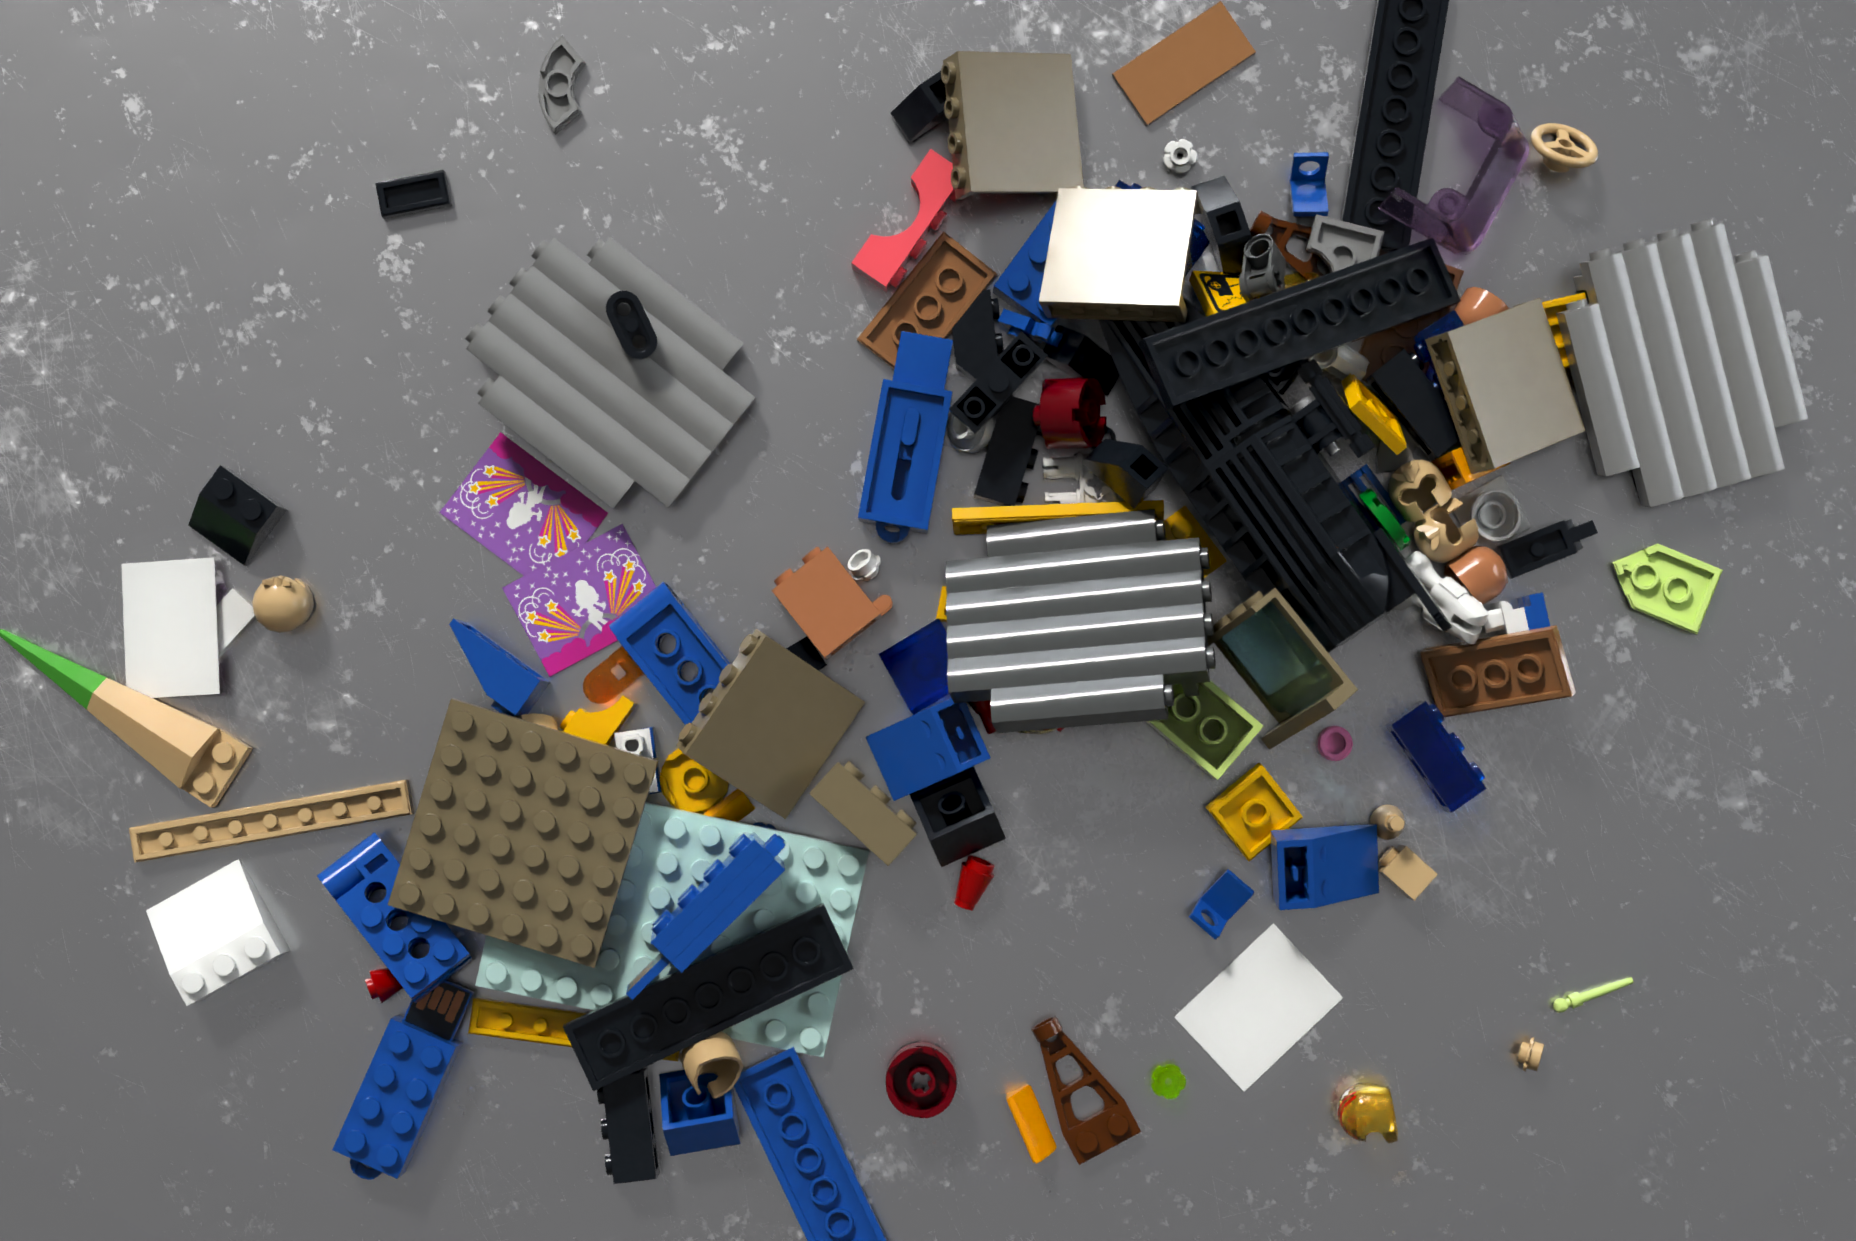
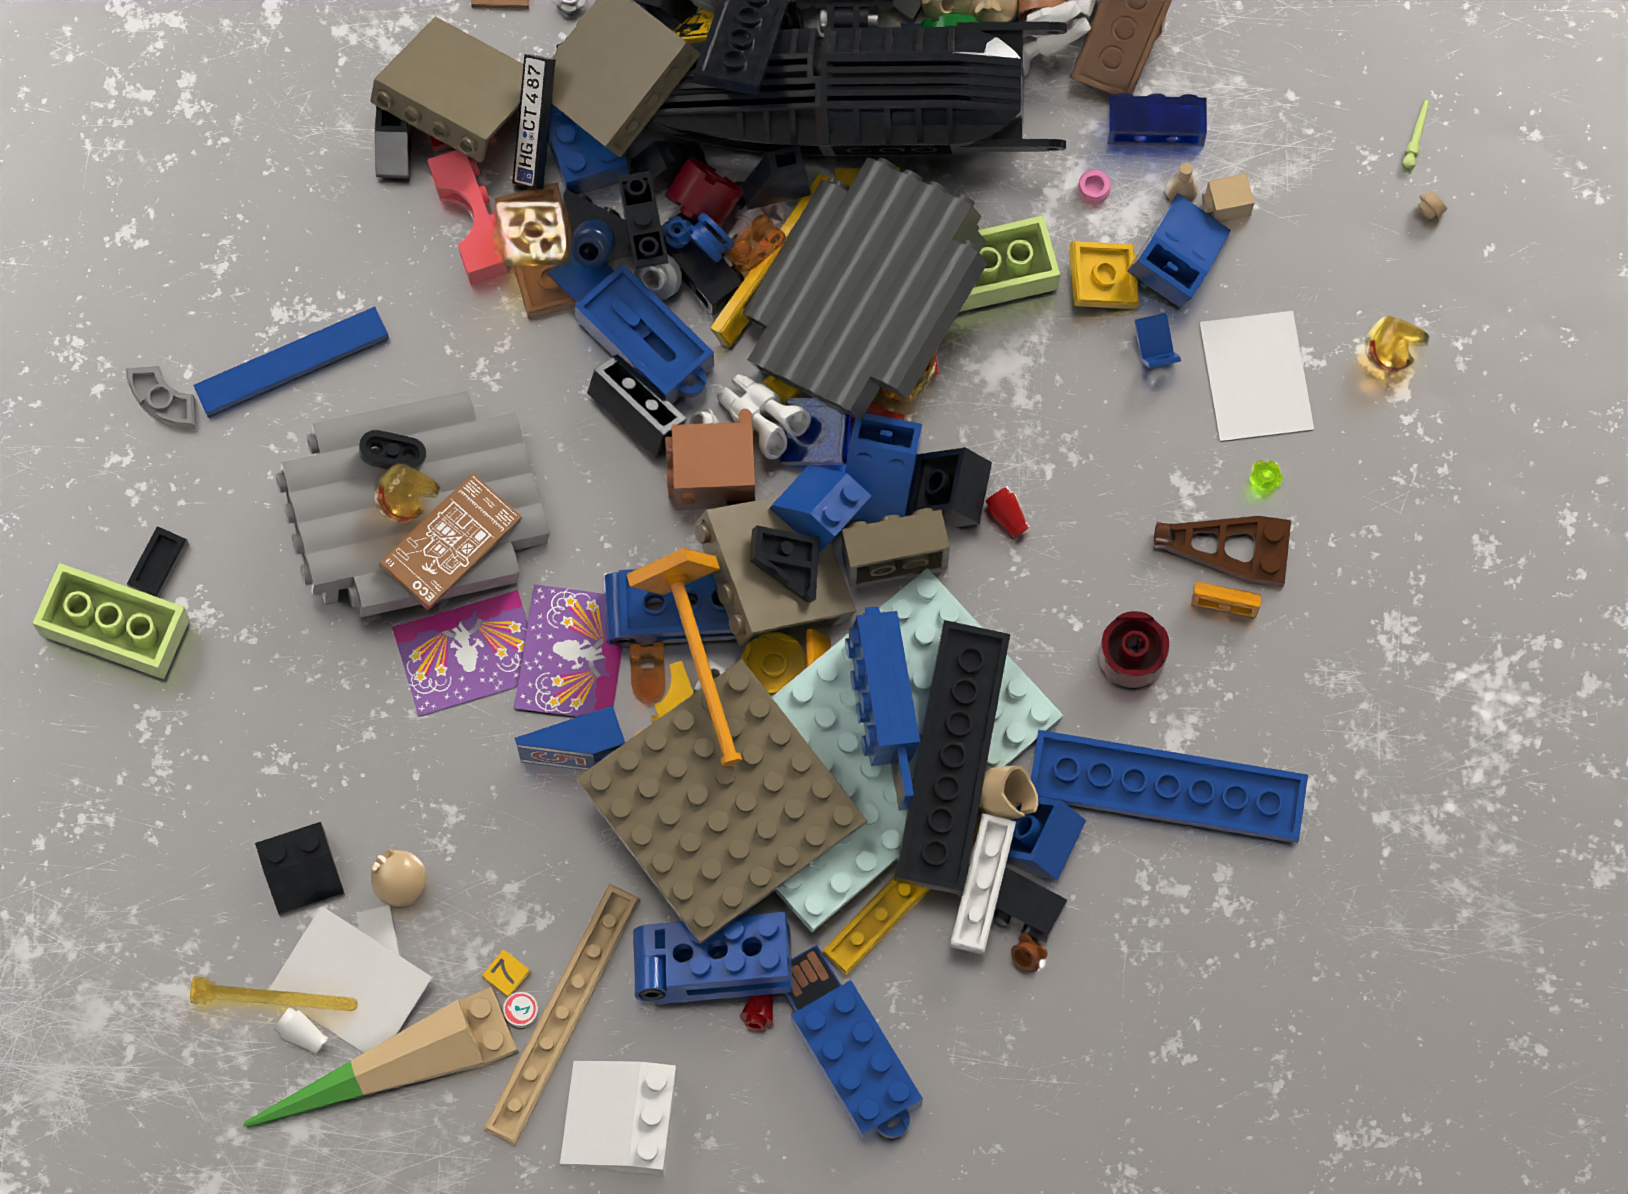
camera: 55 degrees left, 15 degrees down
blue plate [998,309,1063,347] -> none
panel [1207,588,1358,750] -> none
none -> yellowish green brick [32,563,190,679]
none -> clear yellow piece [190,976,358,1011]
none -> blue tile [193,306,389,417]
none -> white cone [274,1007,328,1055]
none -> clear yellow helmet [374,463,441,523]
none -> medium nougat tile [379,473,522,611]
none -> yellow tile [482,949,531,998]
none -> clear yellow piece [493,202,569,265]
none -> white tile [503,992,538,1028]
none -> tile [512,54,556,189]
none -> dark blue head [570,219,616,268]
none -> black brick [587,354,687,458]
none -> light orange tile [626,548,742,767]
none -> blue plate [662,216,692,248]
none -> blue wheel [684,212,735,264]
none -> white piece [717,374,811,459]
none -> clear orange plate [728,214,786,272]
none -> black wing [750,525,819,603]
none -> blue slope [769,465,871,553]
none -> white tile [950,814,1016,955]
none -> dark orange plate [1011,933,1048,971]

